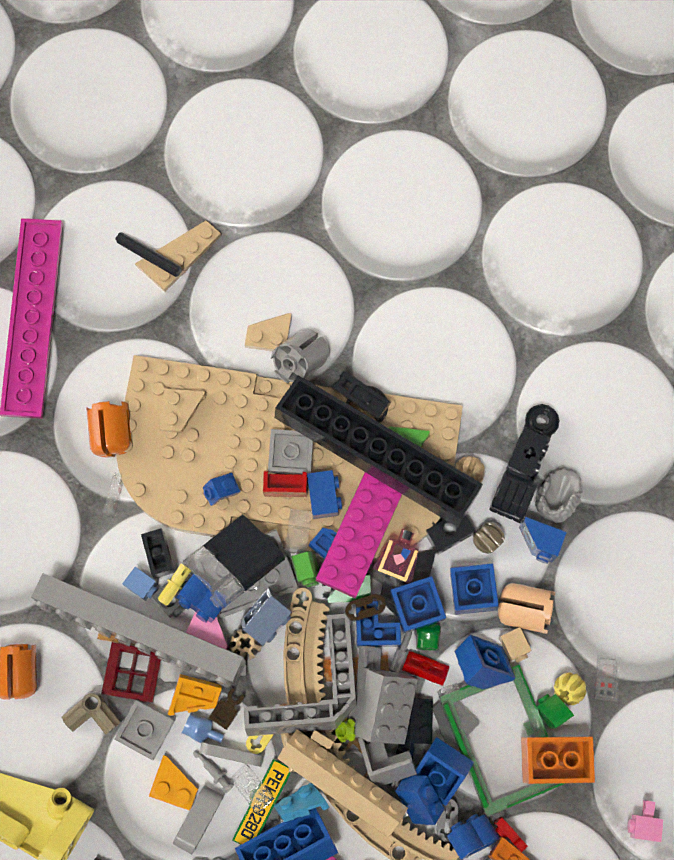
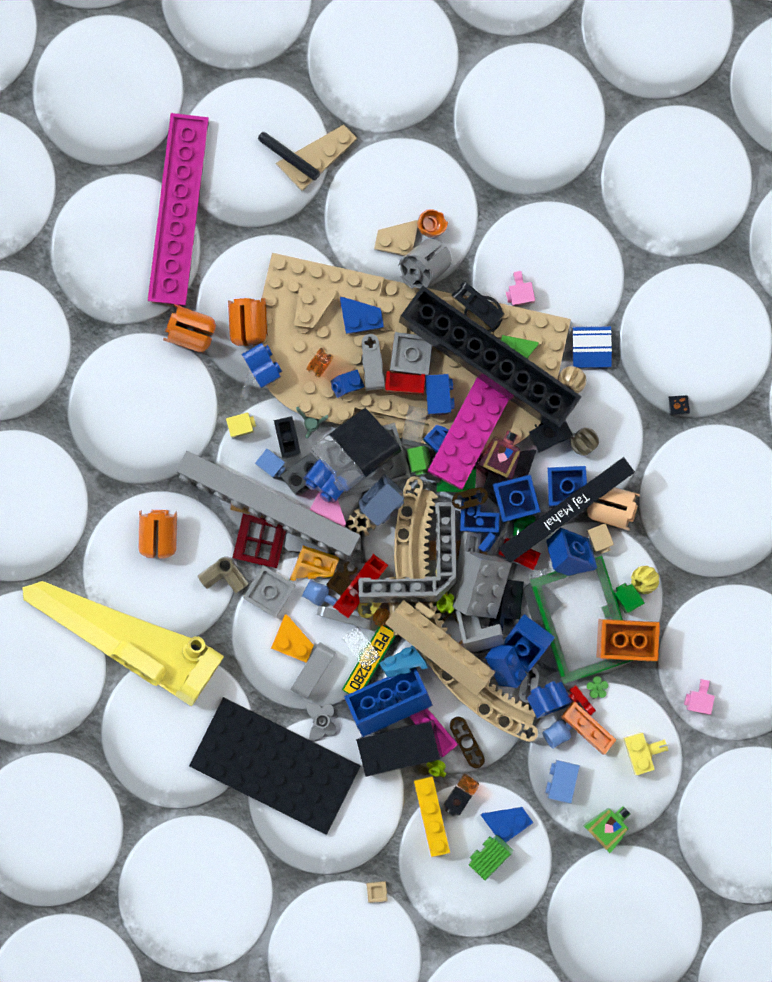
camera: 10 degrees right, 10 degrees up
light yellow axle [158,563,192,605] -> none
light grey piece [193,751,234,793] -> none
black brick [489,404,560,523] -> none
blue slope [519,517,567,564] -> none
light grey piece [535,468,583,523] -> none
clear tile [594,655,620,702] -> none
none -> orange cylinder [163,304,216,352]
none -> light yellow brick [226,412,256,438]
none -> blue brick [242,343,282,388]
none -> sand green plant [296,407,329,439]
none -> clear orange wheel [306,348,334,378]
none -> red arch [333,554,388,618]
none -> blue wing [340,297,384,334]
none -> light grey piece [362,334,385,391]
none -> clear orange plate [372,608,390,627]
none -> orange hair [417,209,448,238]
none -> blue tile [478,532,498,552]
none -> black tile [498,457,635,563]
none -> bright pink brick [506,271,535,307]
none -> slope [572,326,612,368]
none -> bright green plant [586,677,608,698]
none -> black slope [668,395,690,416]

